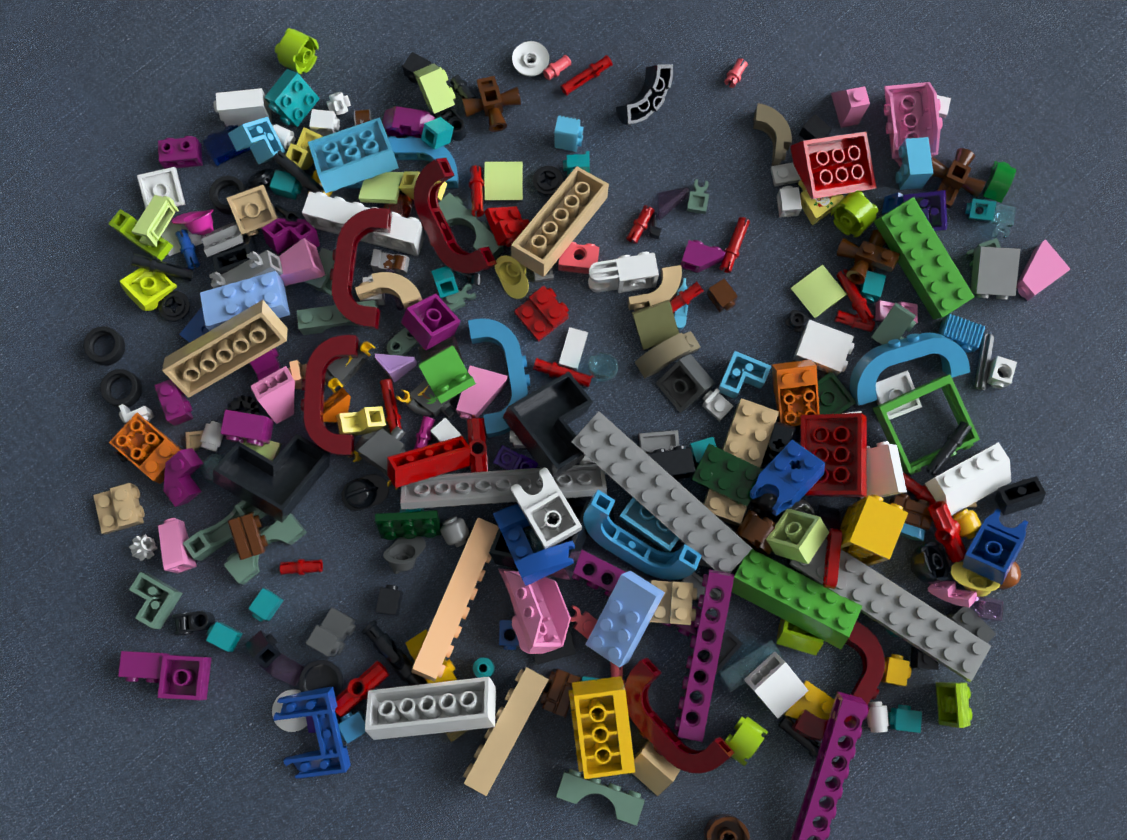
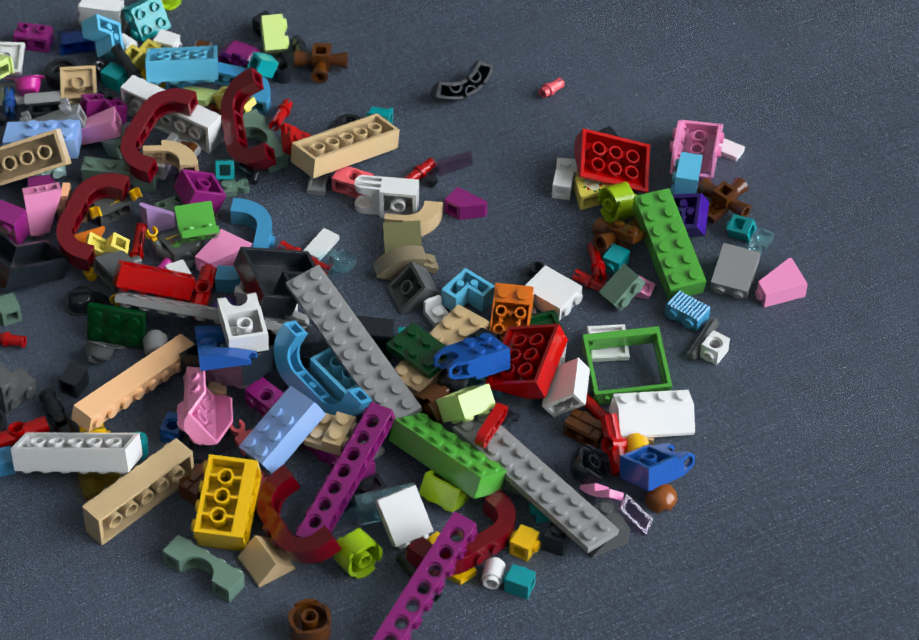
camera: 15 degrees right, 30 degrees down
white gear [327,92,351,115] -> none
yellowish green slope [484,162,523,200] -> none
light yellow piece [495,255,529,299] -> none
white dish [512,41,549,76] -> none
red plate [514,286,569,342] -> none
coral pin [543,55,572,81] -> none
medium azure brick [554,115,584,152] -> none
red pin [560,55,613,96] -> none
red pin [670,281,704,313] -> none
medium azure piece [674,278,688,330] -> none
sand green plate [687,179,709,214] -> none
reddish brown brick [706,278,738,312] -> none
red pin [719,217,750,273] -> none
dark tan arch [753,103,792,166] -> none
yellowish green slope [791,265,847,319] -> none
bright pink slope [831,86,870,128] -> none
yellow brick [840,494,908,566] -> none
dark azure arch [850,333,970,406] -> none
dark azure beam [900,523,926,542] -> none
black pin [925,421,972,477] -> none
lime slope [936,682,972,728] -> none
light yellow piece [951,562,1000,597] -> none
green brick [983,161,1016,203] -> none
black brick [995,476,1046,516] -> none

